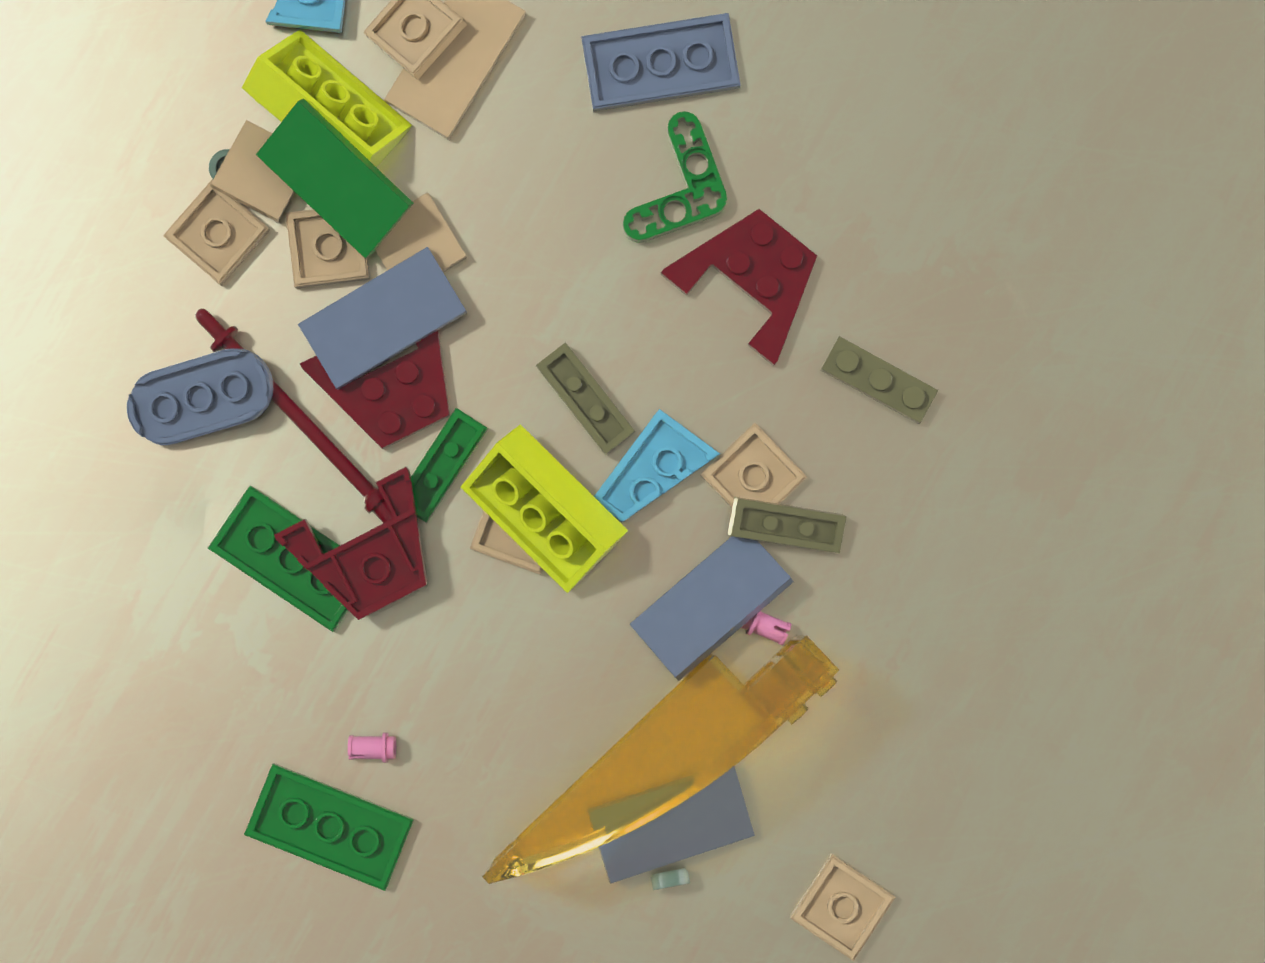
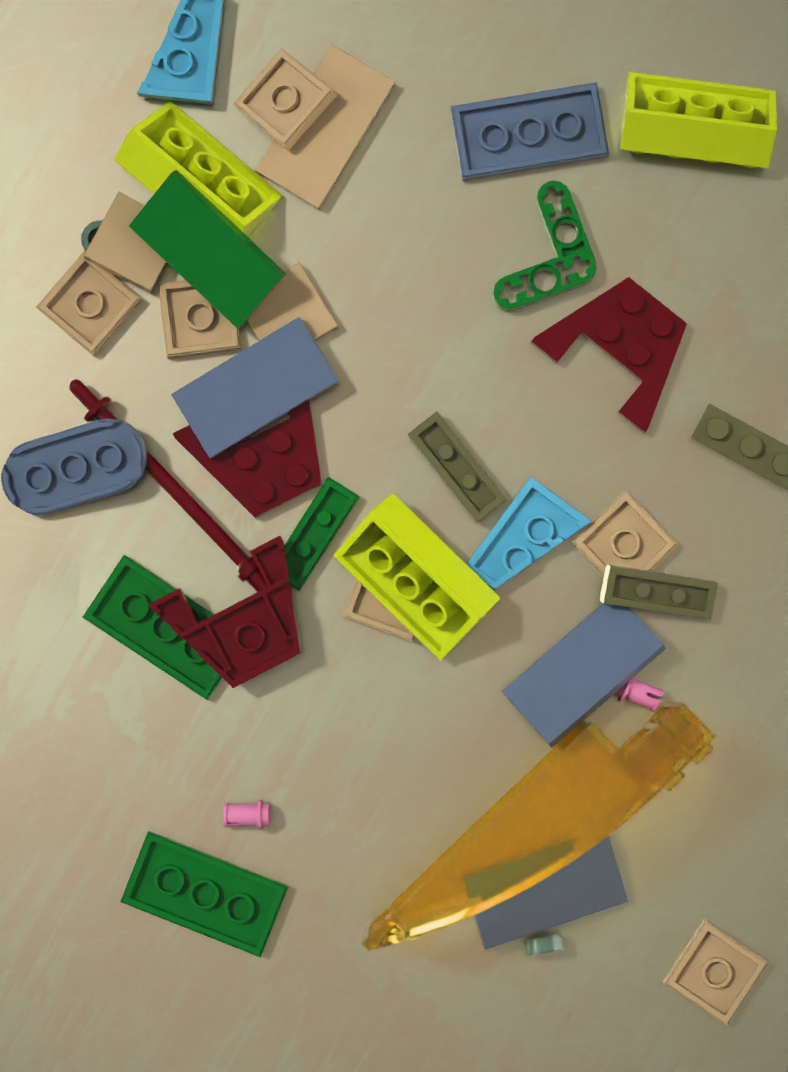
camera: 10 degrees right, 0 degrees up
none -> neon yellow slope [620,72,777,168]

